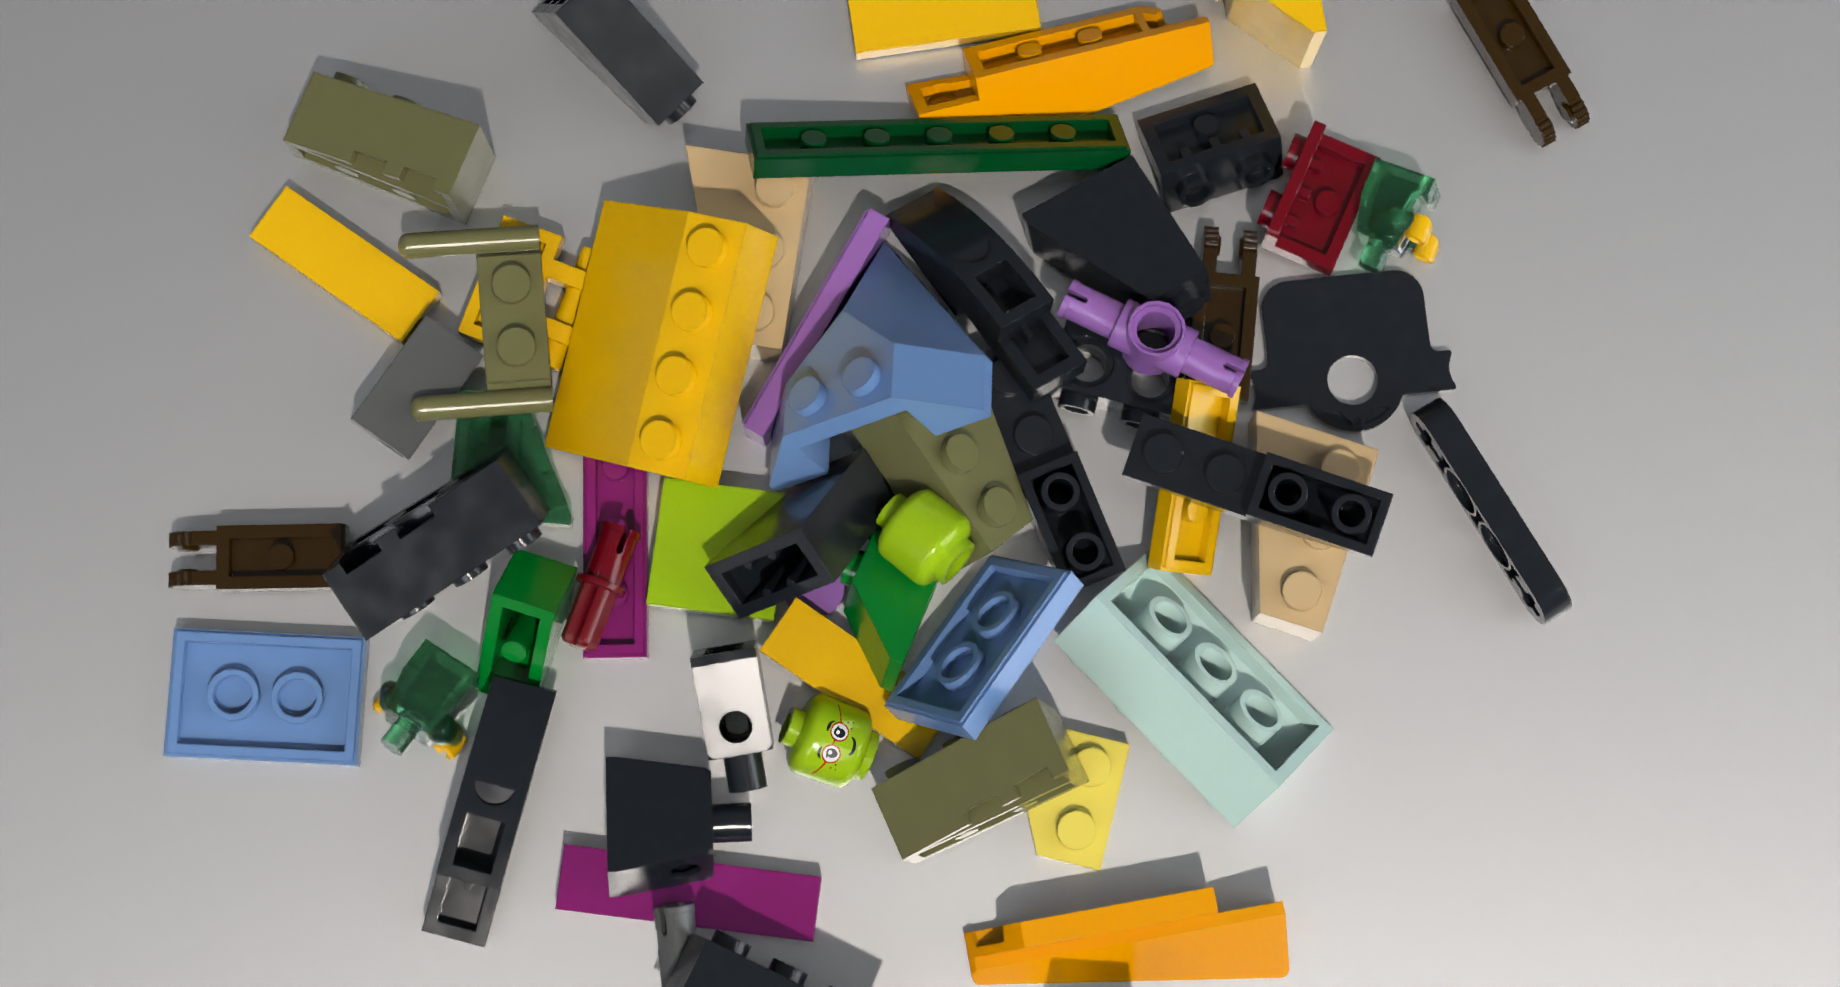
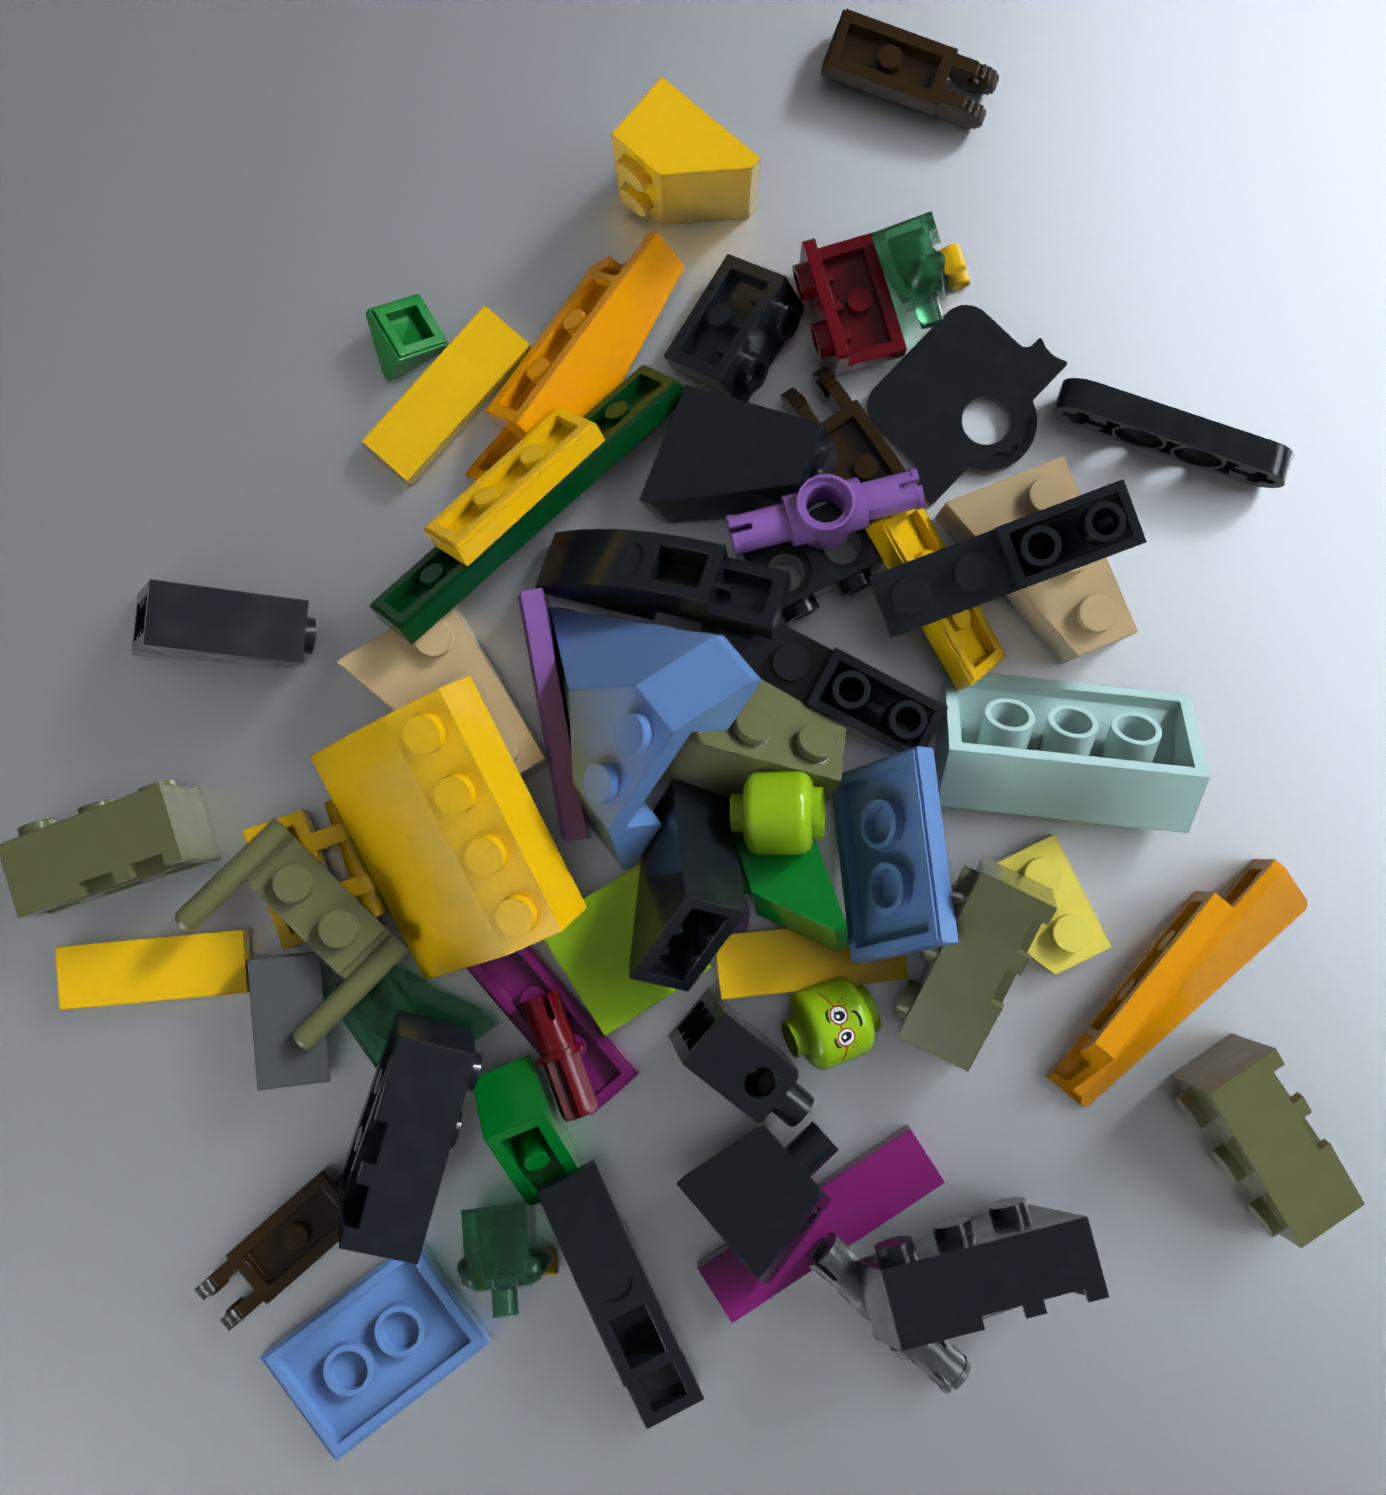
camera: 35 degrees left, 5 degrees up
none -> yellow tile [423,407,605,566]

